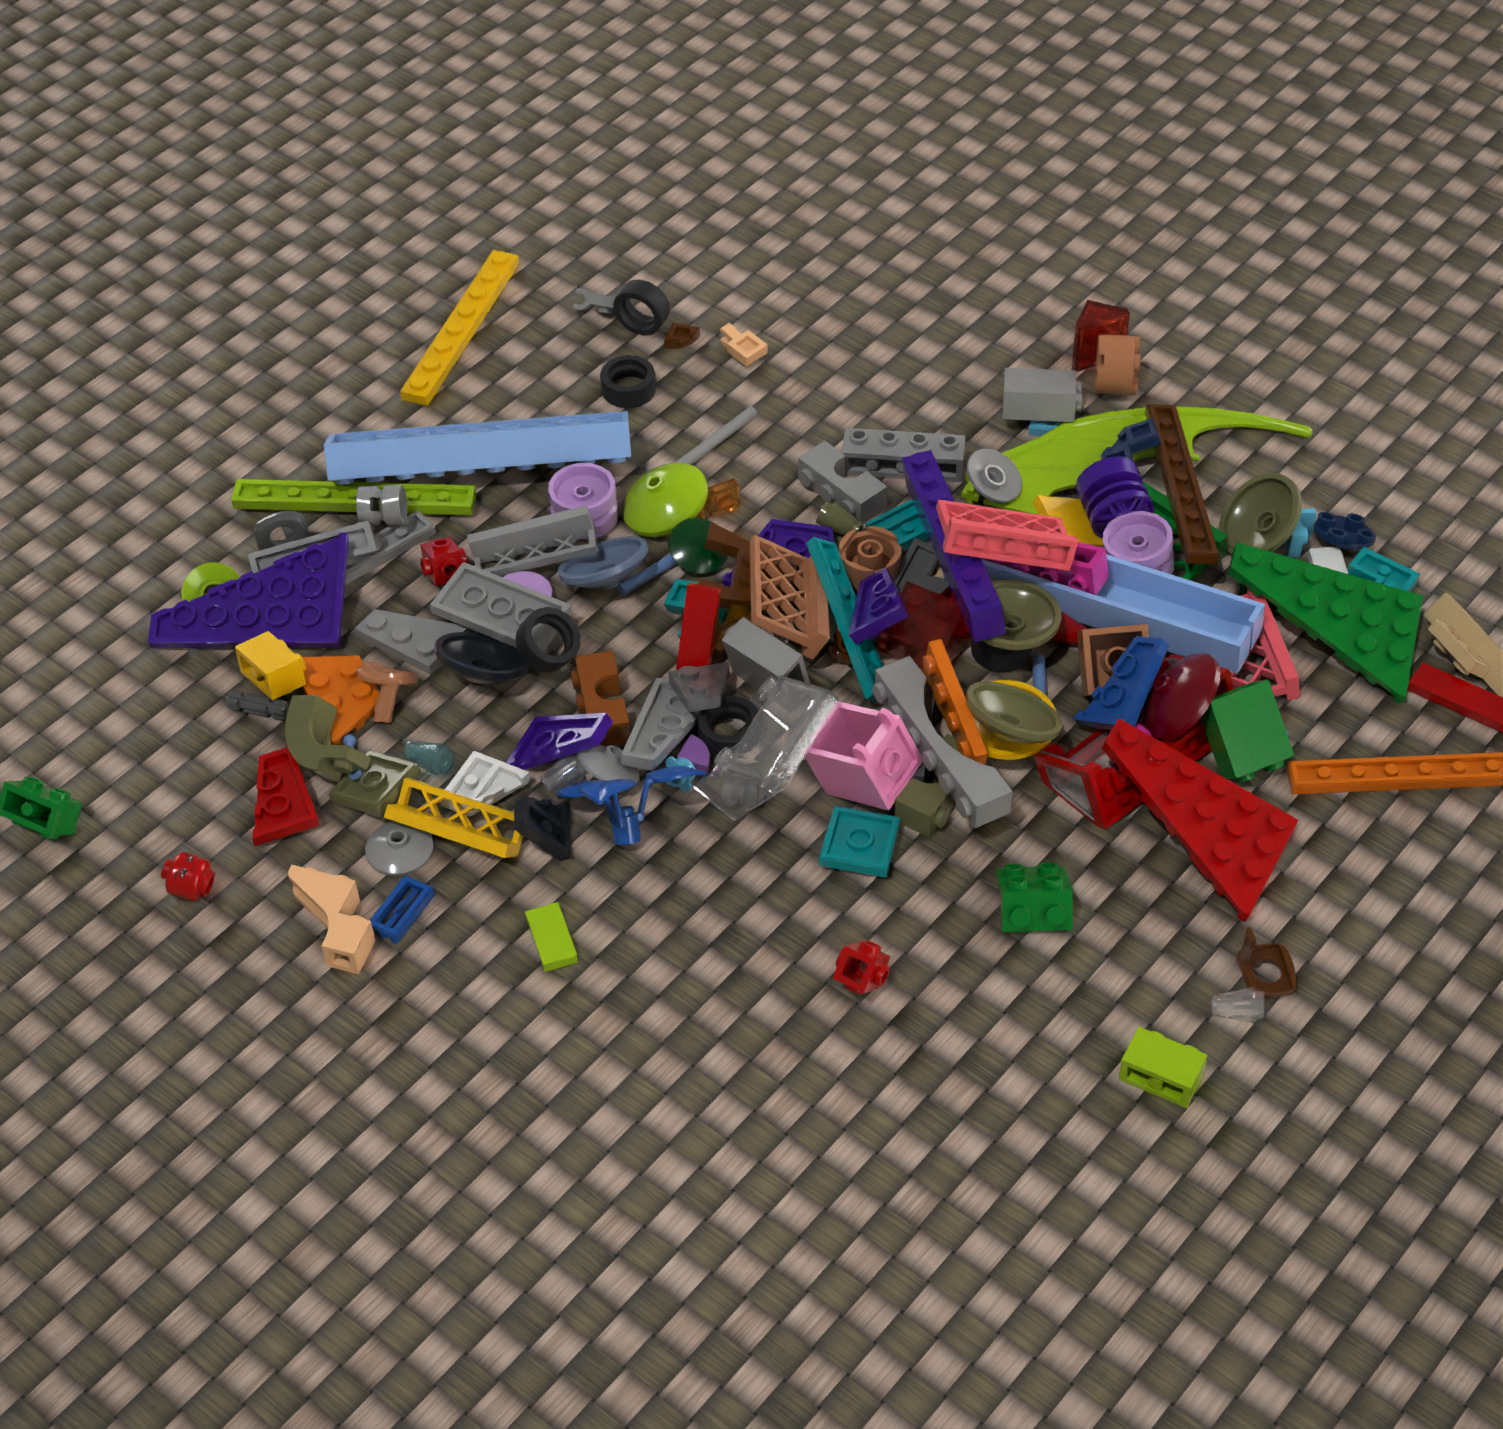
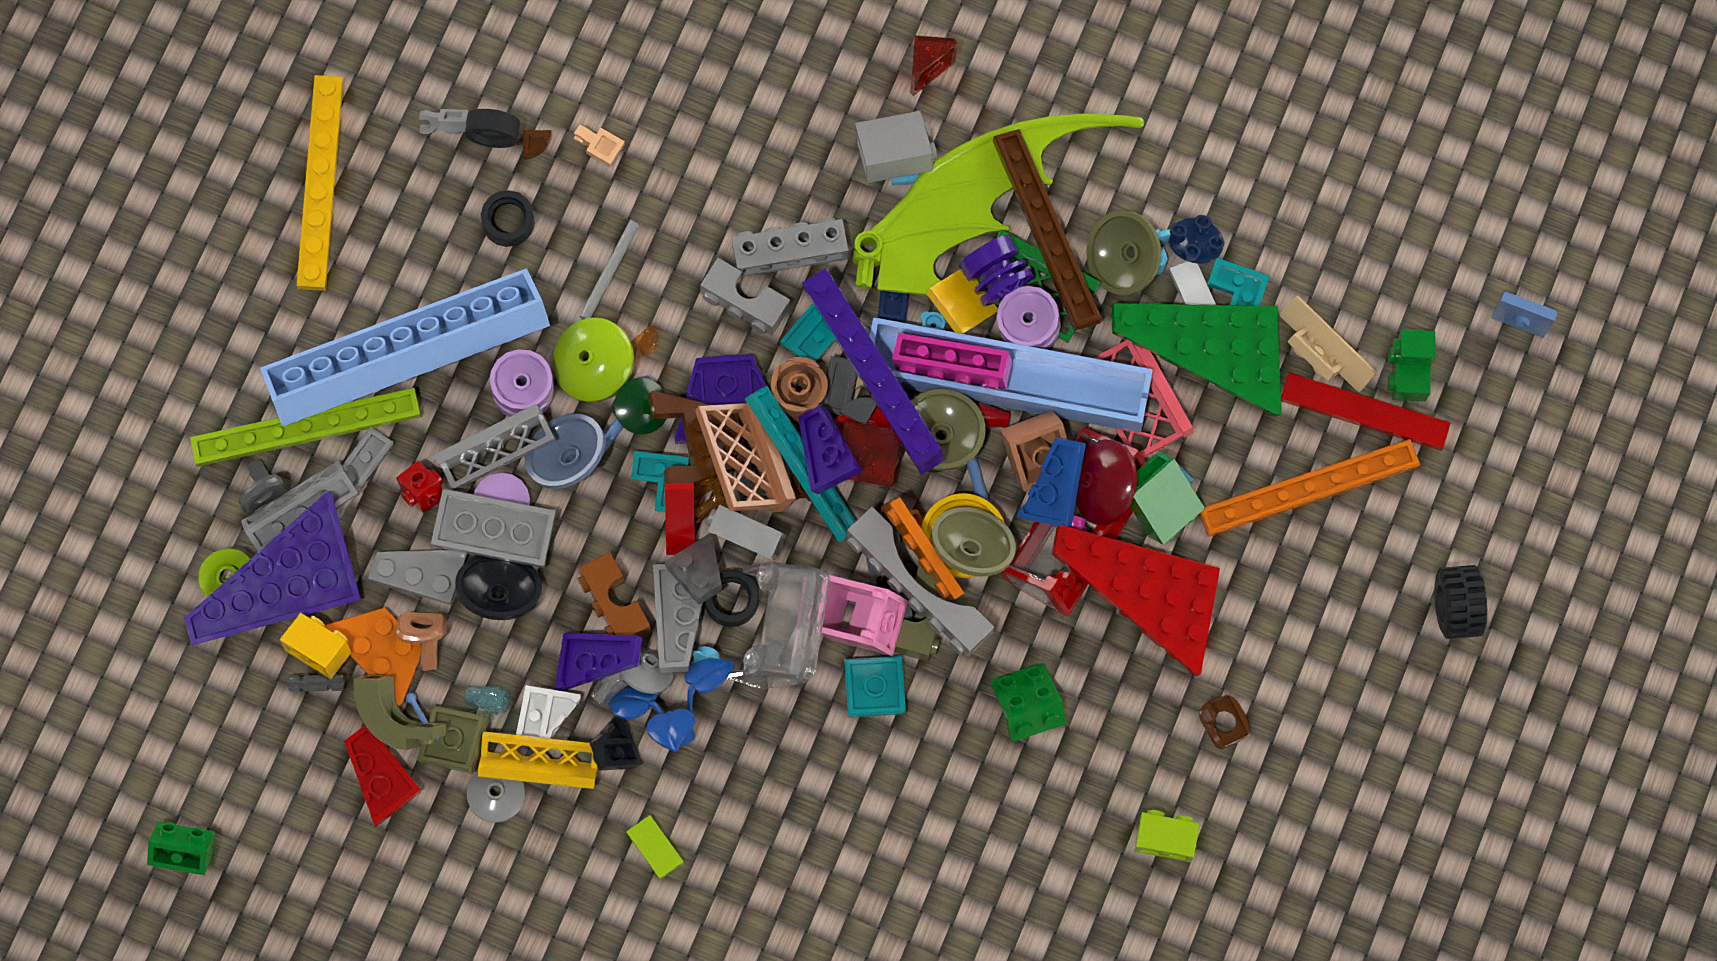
camera: 25 degrees left, 25 degrees up
red head [161,852,216,901] -> none
light nougat arch [288,865,376,974] -> none
light grey wheel [356,485,407,526] -> none
blue tile [369,875,435,945] -> none
black tyre [516,607,581,672] -> none
medium lavender tile [677,734,710,774] -> none
olive cone [816,501,864,536] -> none
red brick [832,940,890,994] -> none
coral fence [936,500,1078,571] -> none
light grey dish [967,448,1022,503] -> none
nougat brick [1095,335,1140,395] -> none
dark blue tile [1100,418,1161,462] -> none
clear cone [1212,987,1264,1023] -> none

